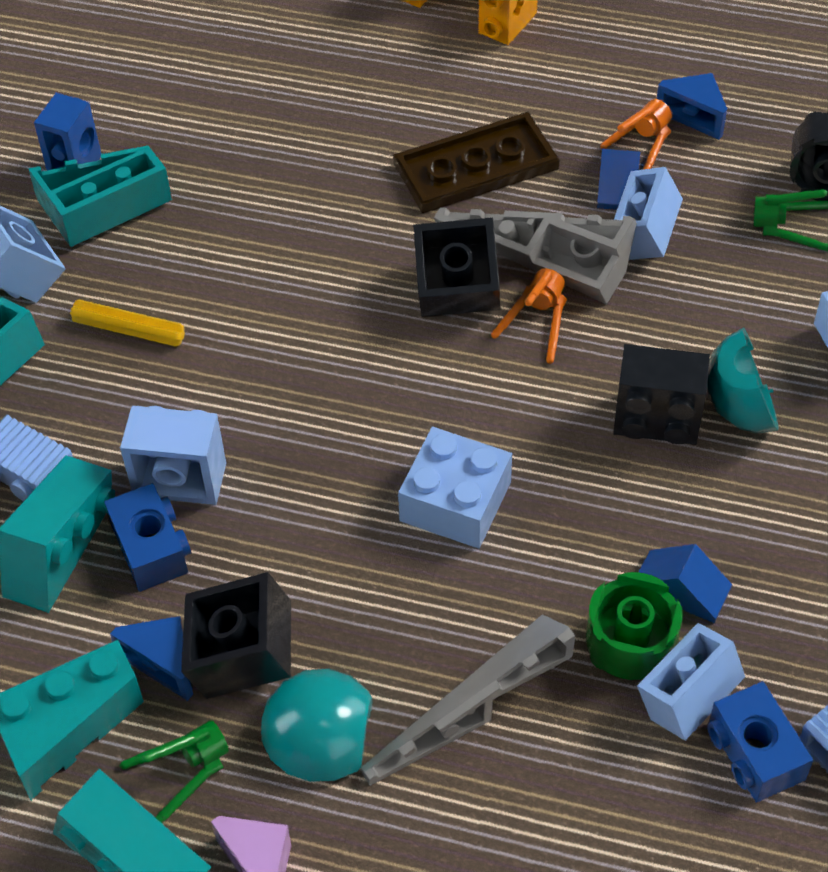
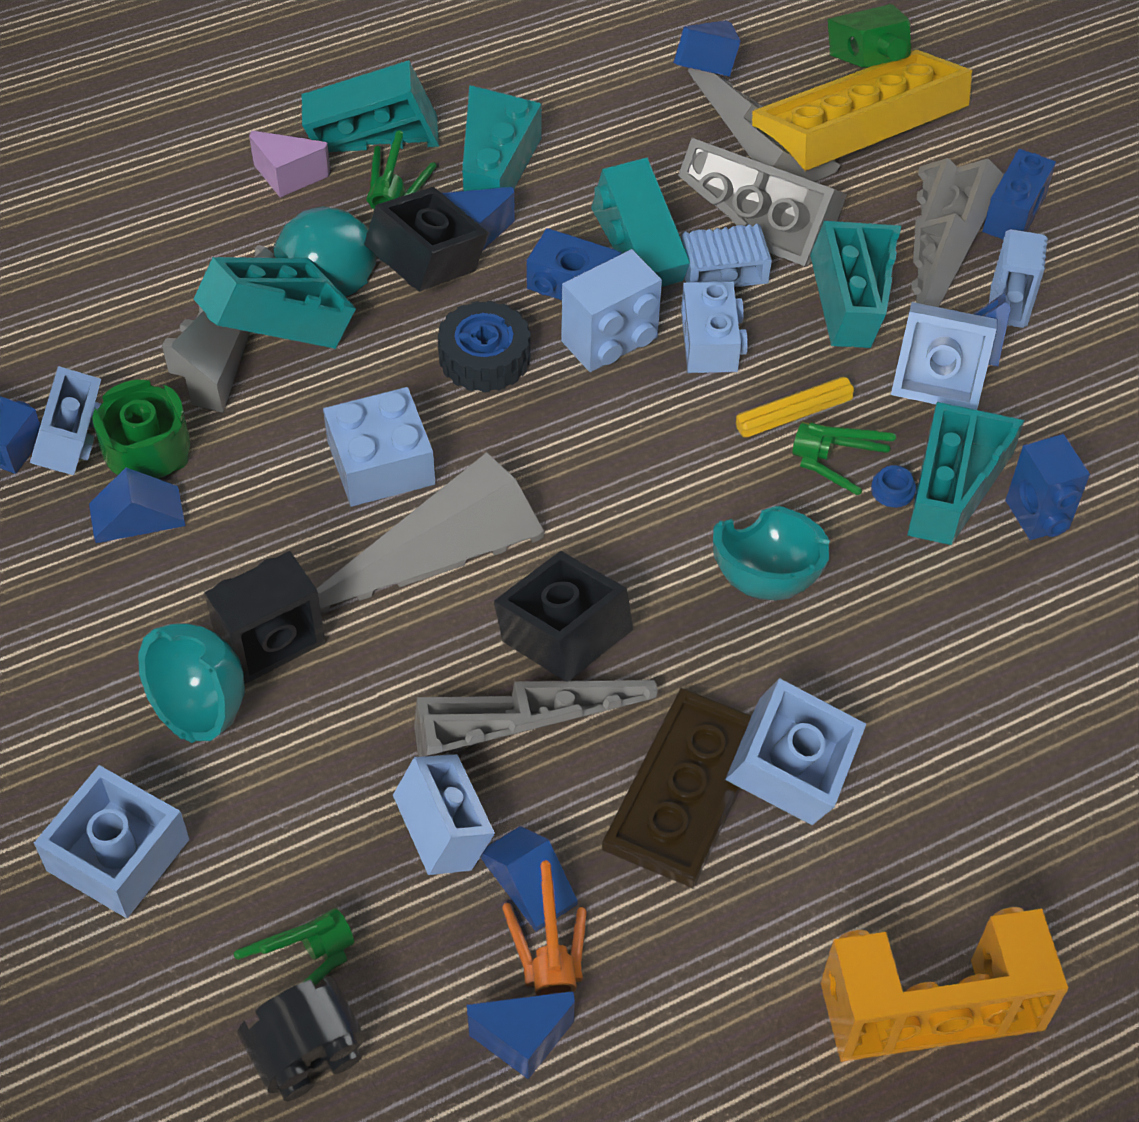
camera: 135 degrees right, 0 degrees up
orange plant [491,268,567,364] -> none
none -> teal wedge [193,257,356,349]
none -> light grey wedge [317,452,544,614]
none -> black wheel [438,301,531,392]
none -> light blue brick [681,282,747,373]
none -> teal cylinder [713,506,830,601]
none -> light blue brick [725,678,866,825]
none -> green plant [792,422,896,495]
none -> blue plate [871,465,916,508]

